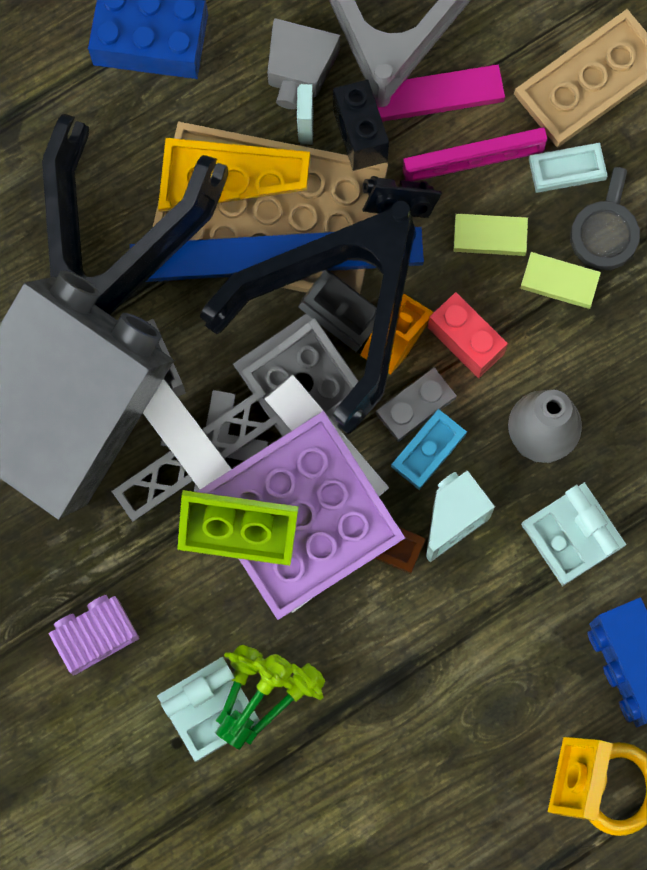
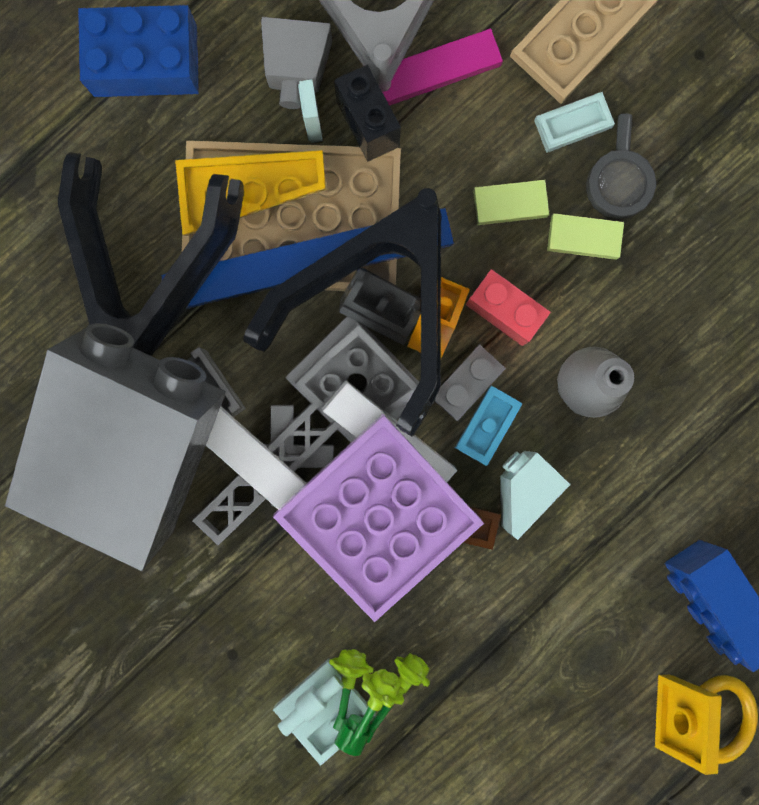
camera: 15 degrees left, 10 degrees up
lavender brick [48,595,140,675] -> none
lime slope [177,490,299,566] -> none
black hinge [362,176,442,218] -> none
dark pink tile [403,127,547,181] -> none
light aqua plate [521,482,627,587] -> none

